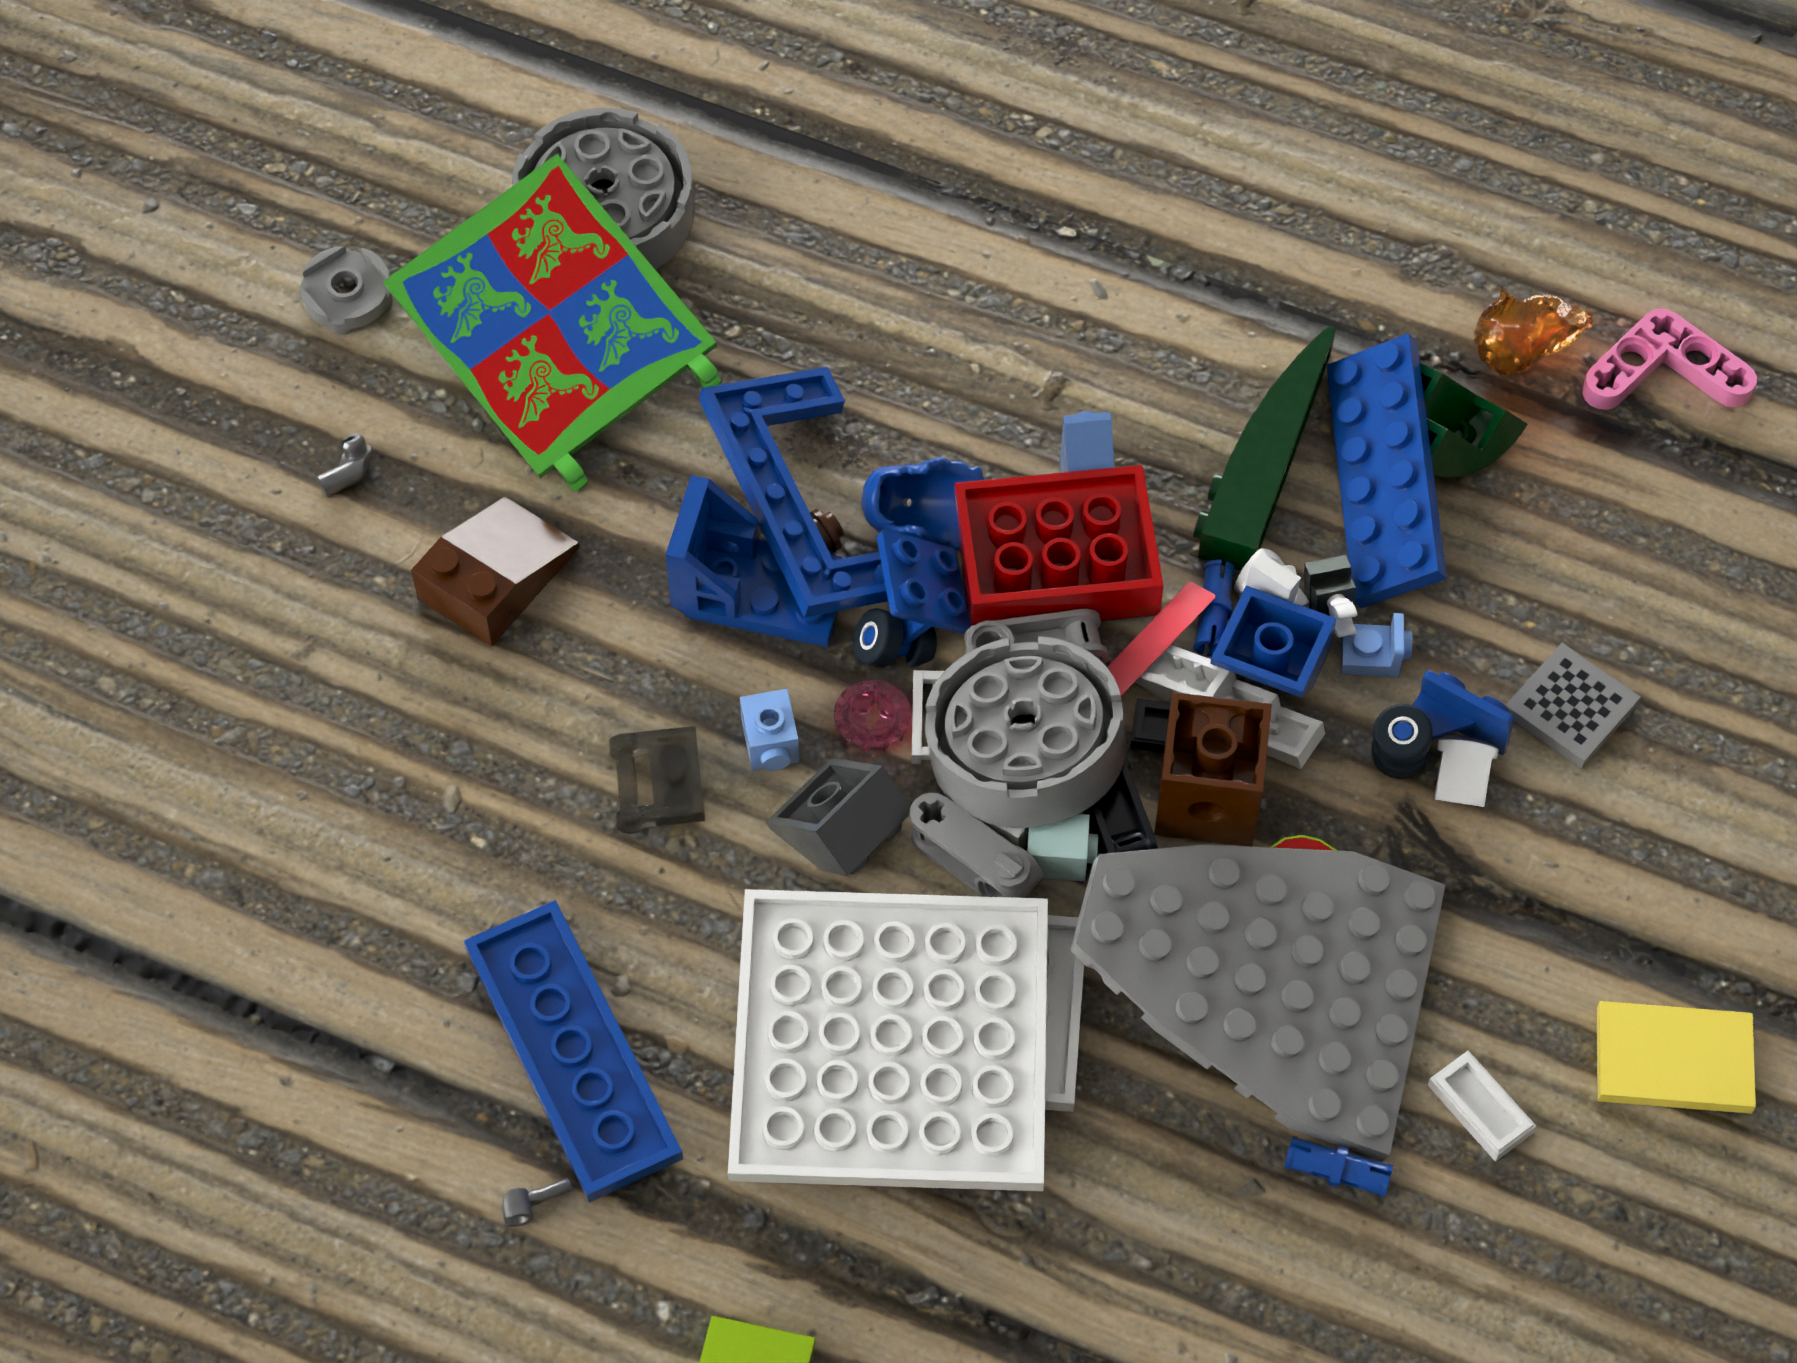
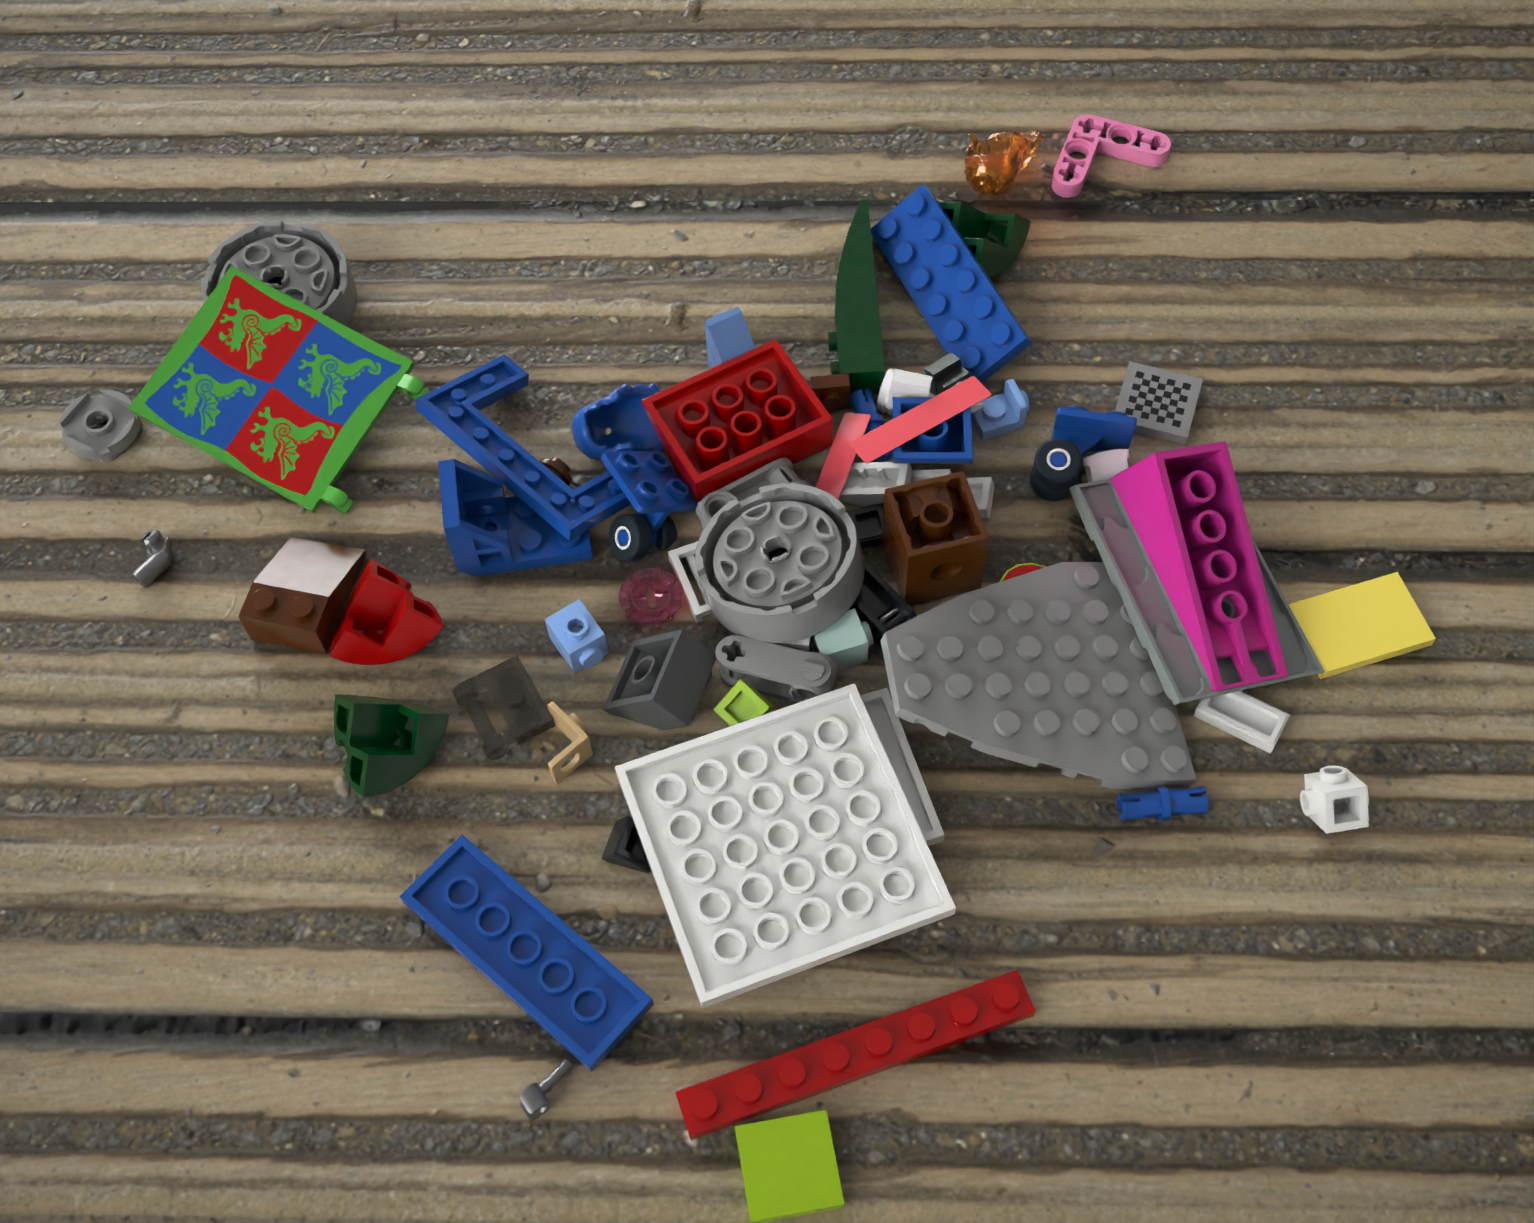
camera: 20 degrees left, 0 degrees up
none -> red brick [330,559,443,665]
none -> dark green brick [334,694,450,797]
none -> tan bracket [547,701,593,784]
none -> black slope [602,816,651,874]
none -> red plate [675,969,1036,1140]
none -> lime plate [713,679,774,726]
none -> reddish brown plate [810,373,850,411]
none -> coral sticker [849,376,991,463]
none -> dark pink piece [1069,441,1324,705]
none -> white brick [1300,766,1369,834]

